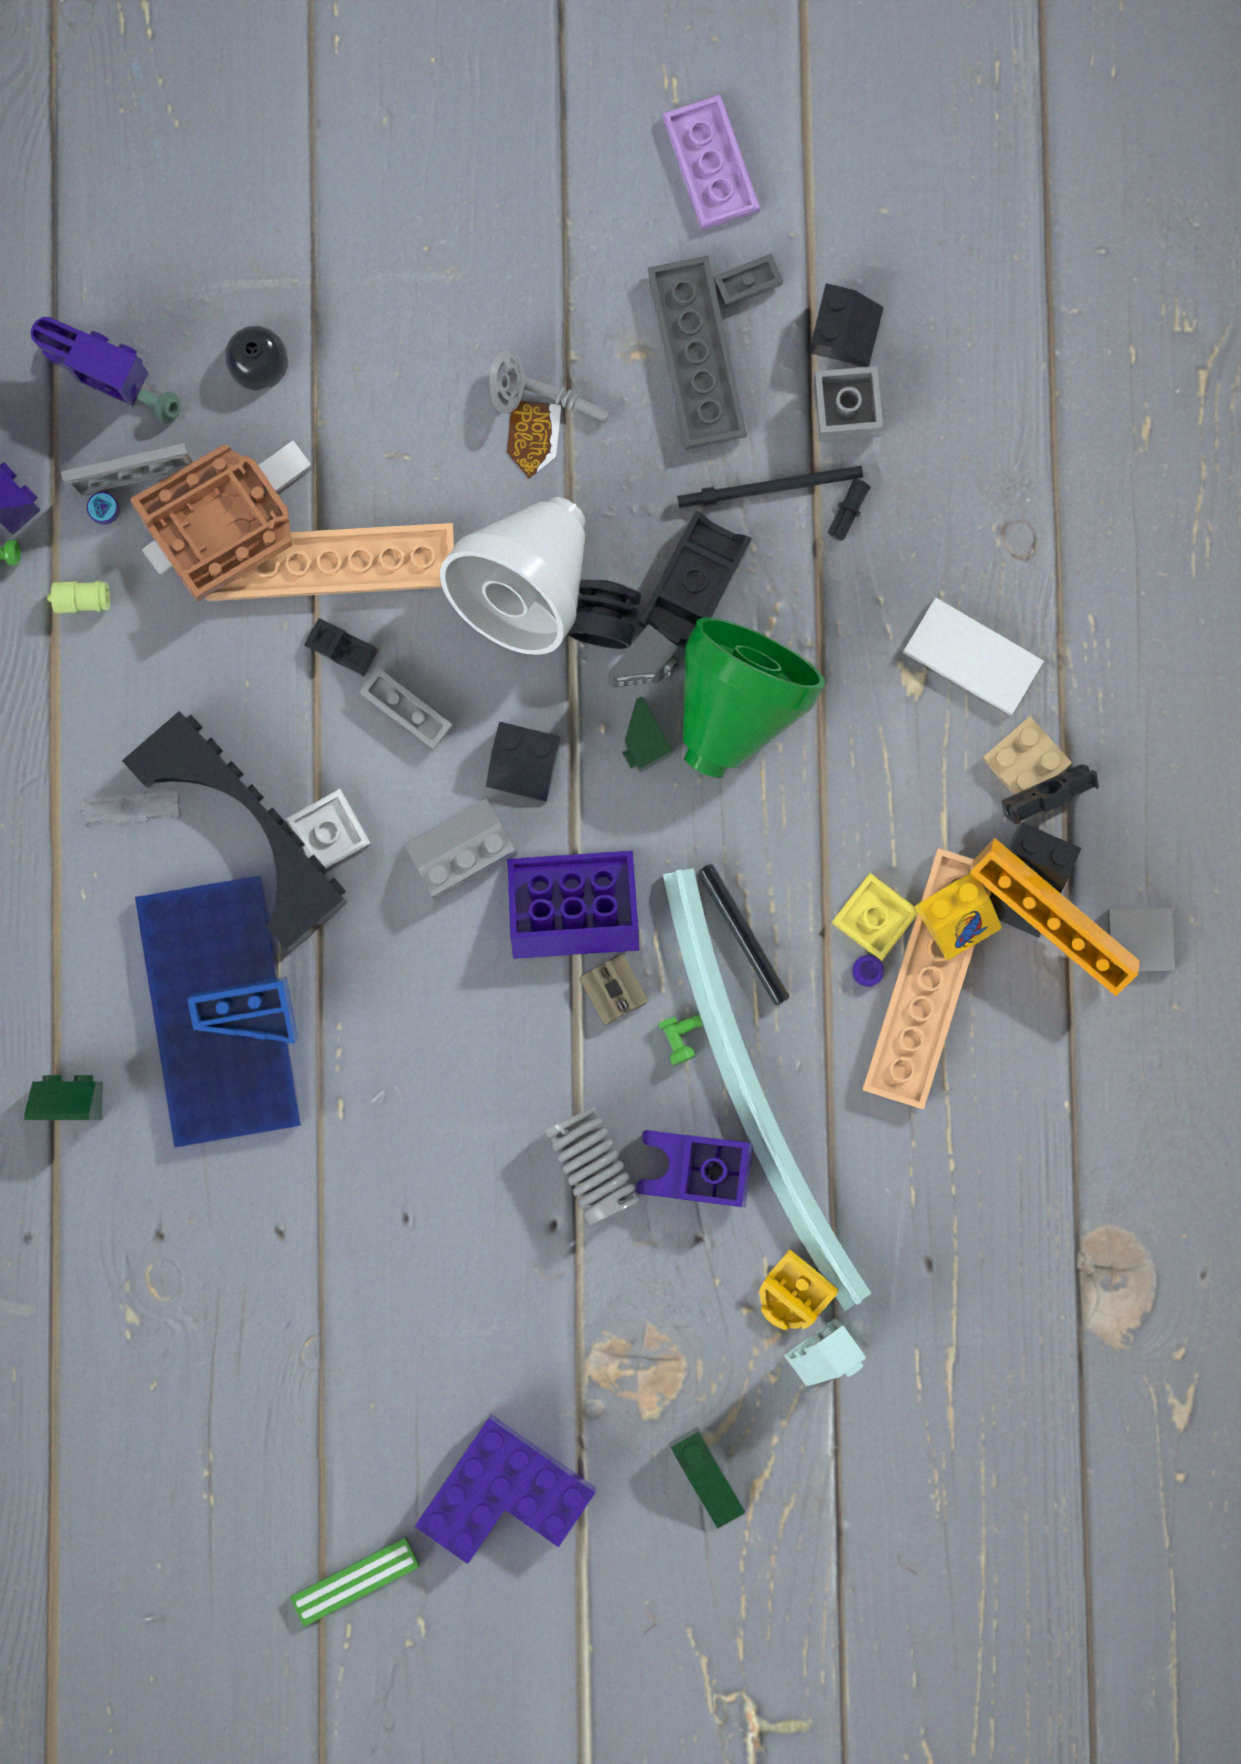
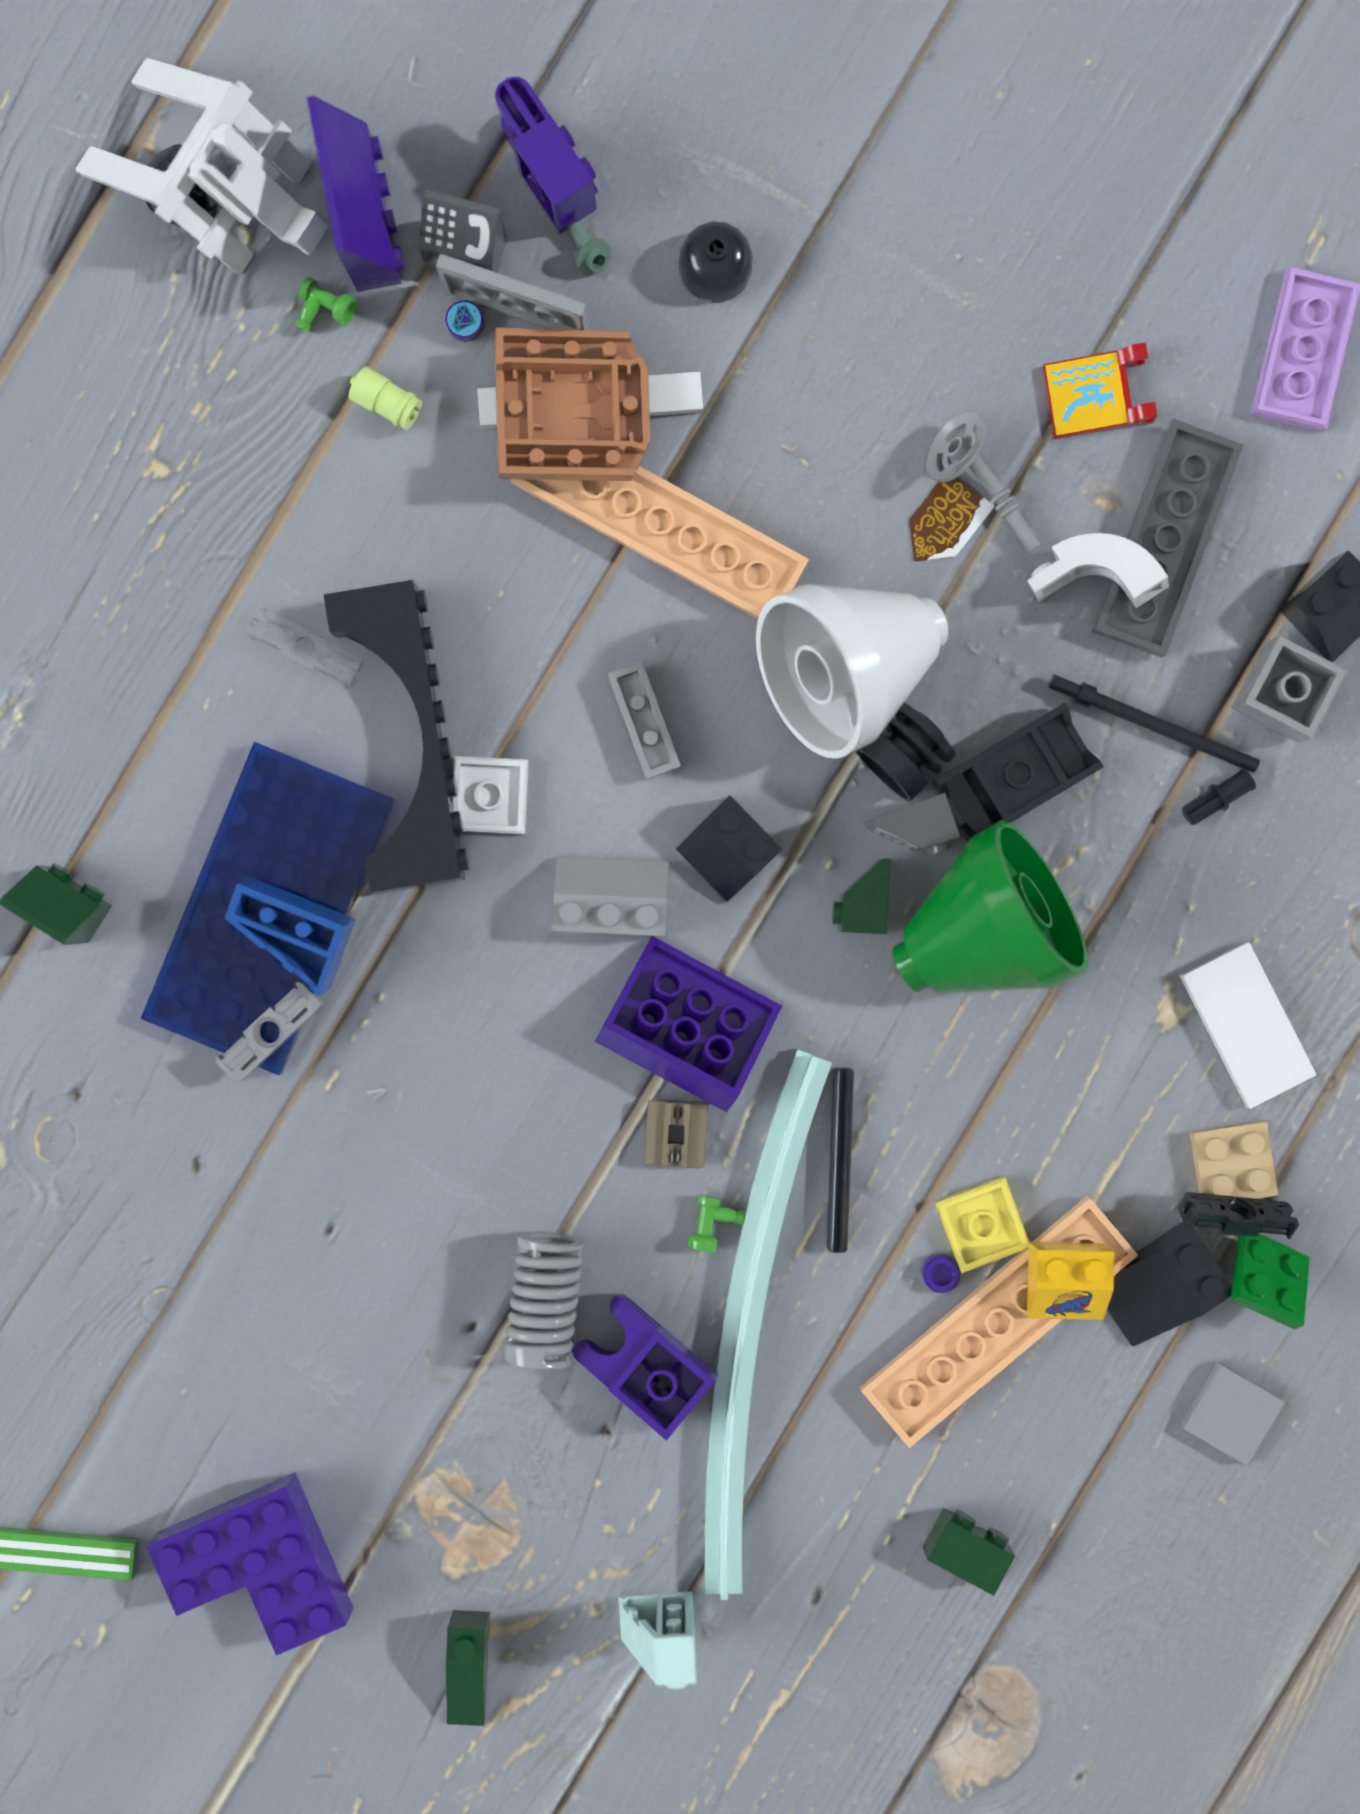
camera: 30 degrees right, 5 degrees up
black slope [304,618,378,677] -> none
dark grey plate [714,253,783,308] -> none
yellow slope [759,1249,839,1330] -> none
light orange brick [970,838,1140,996] -> none
none -> light grey piece [216,981,323,1083]
none -> dark grey slope [419,189,507,273]
none -> dark green brick [923,1508,1015,1596]
none -> white arch [1027,533,1169,608]
none -> flag [1043,342,1158,439]
none -> green plate [1231,1234,1310,1329]

